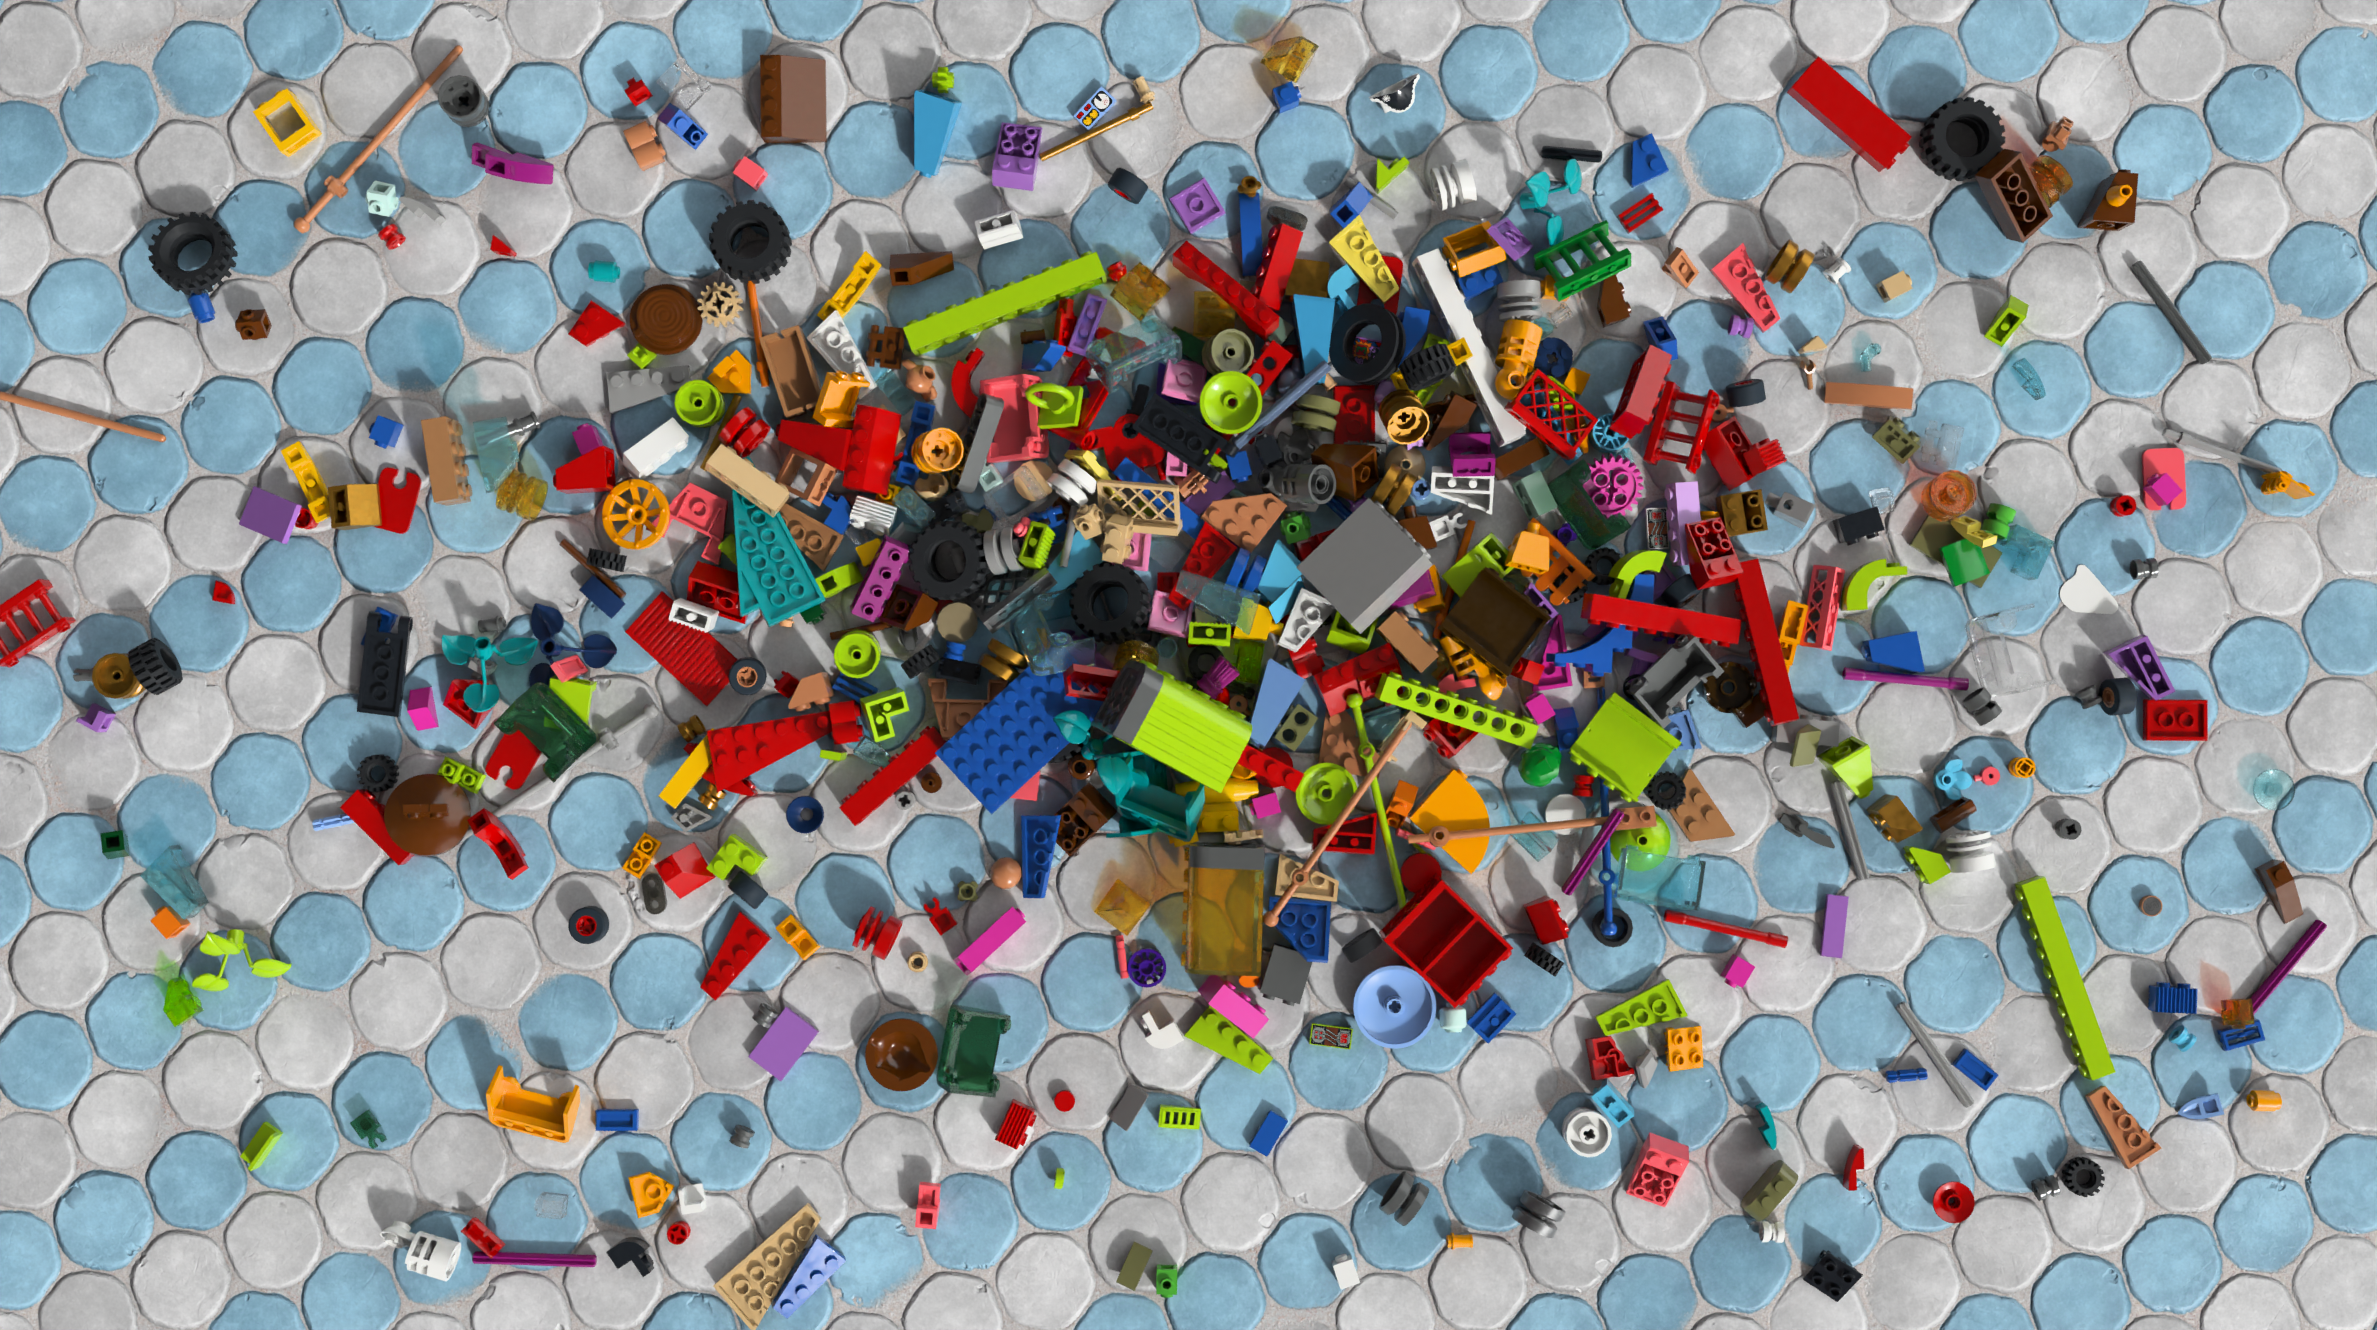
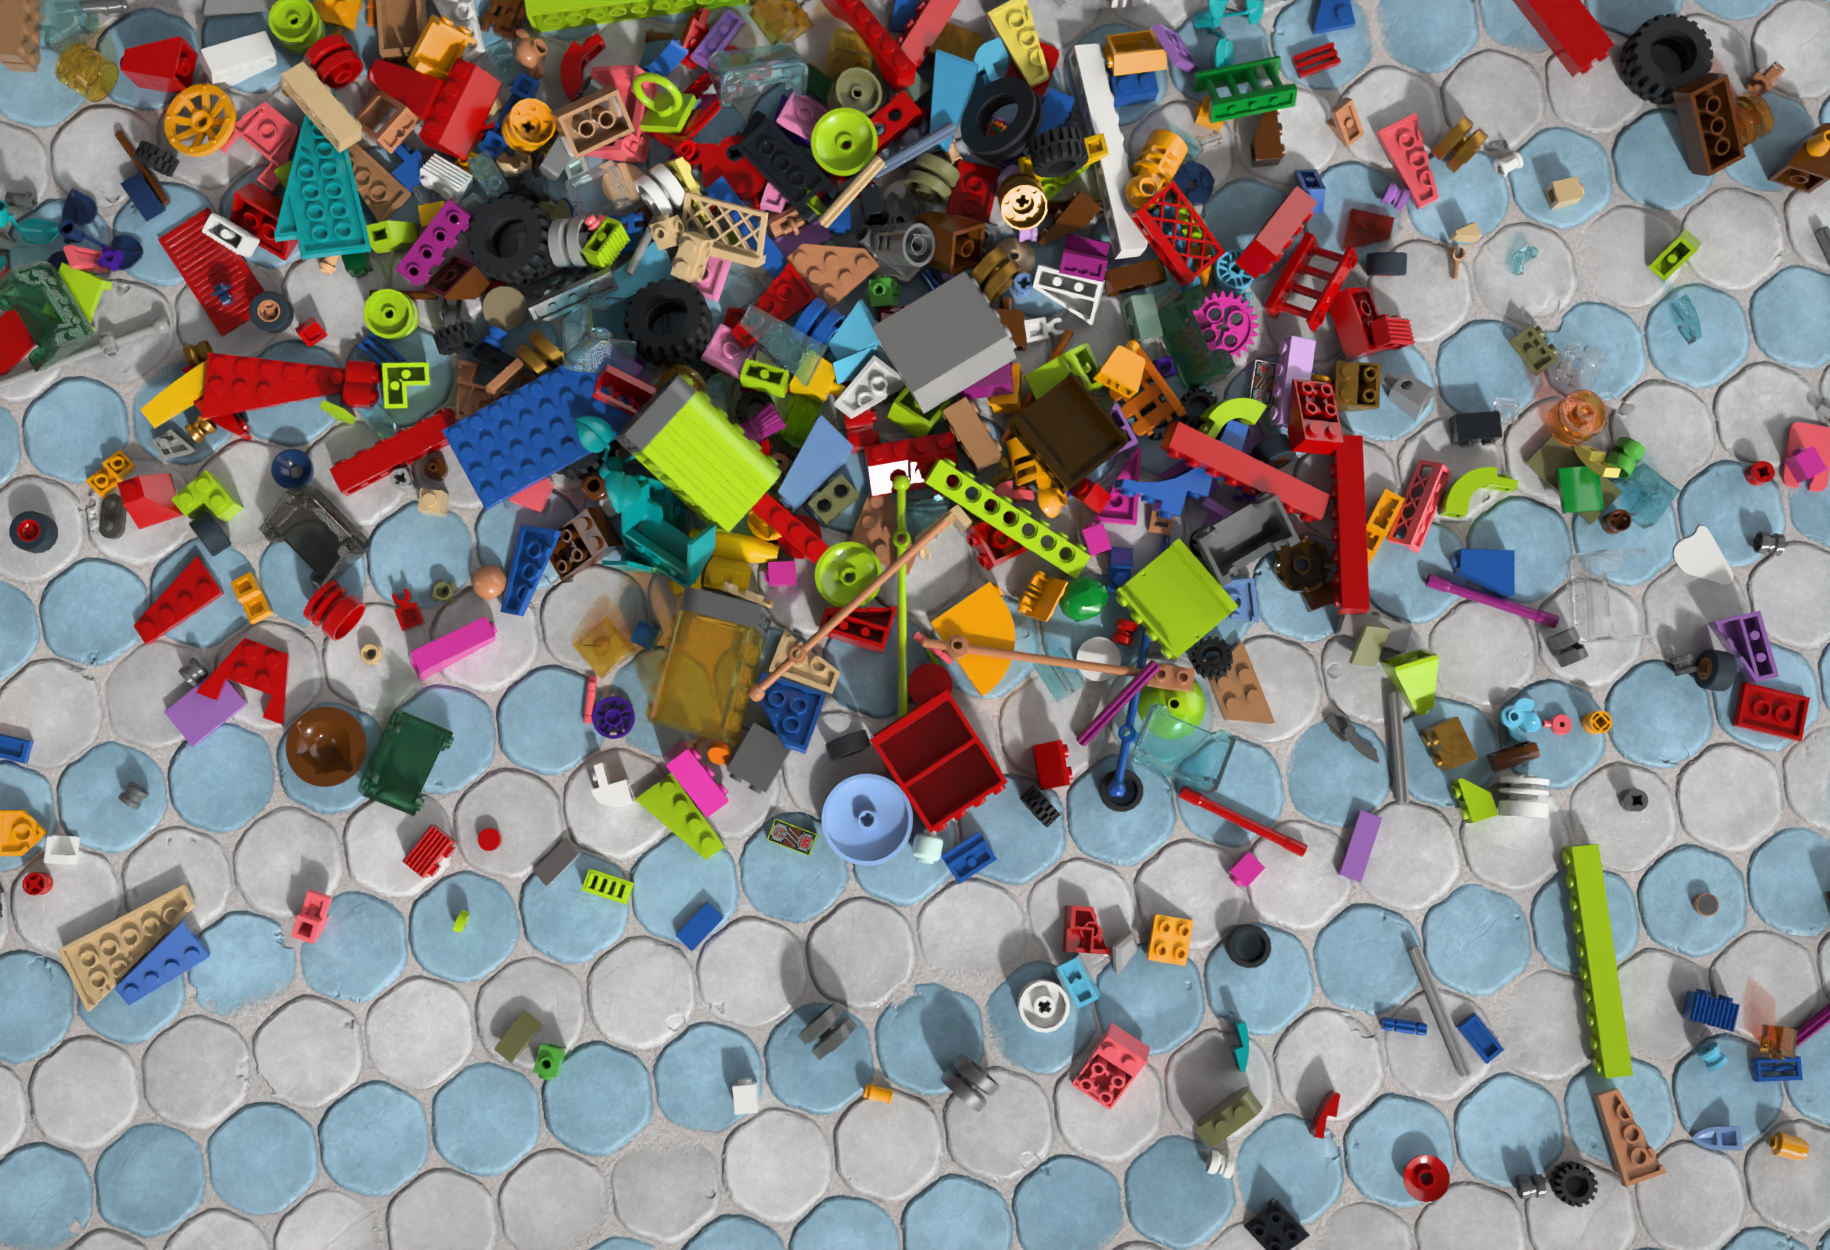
camera: 10 degrees right, 5 degrees down
dark pink brick [572,423,604,455] -> none
nougat slope [788,672,835,712] -> none
orange slope [1385,779,1419,829] -> none
light grey wheel [1497,280,1542,322] -> none
light orange slope [1563,367,1590,395] -> none
lime wing [1594,979,1688,1036] -> none
nougat piece [1711,403,1734,422] -> none
nougat slope [1824,382,1914,410] -> none
none -> dark purple plate [97,246,124,271]
none -> red wing [196,637,290,725]
none -> dark blue plate [211,282,234,306]
none -> clear smoke windscreen [259,485,371,590]
none -> tan brick [418,488,449,517]
none -> nougat tile [486,358,523,401]
none -> medium nougat brick [550,85,635,159]
none -> blue brick [630,621,663,653]
none -> tan axle [818,155,885,228]
none -> light orange hinge [1017,570,1068,622]
none -> black tyre [1225,924,1271,969]
none -> clear red wing [1341,208,1394,252]
none -> reddish brown wheel [1601,509,1632,534]

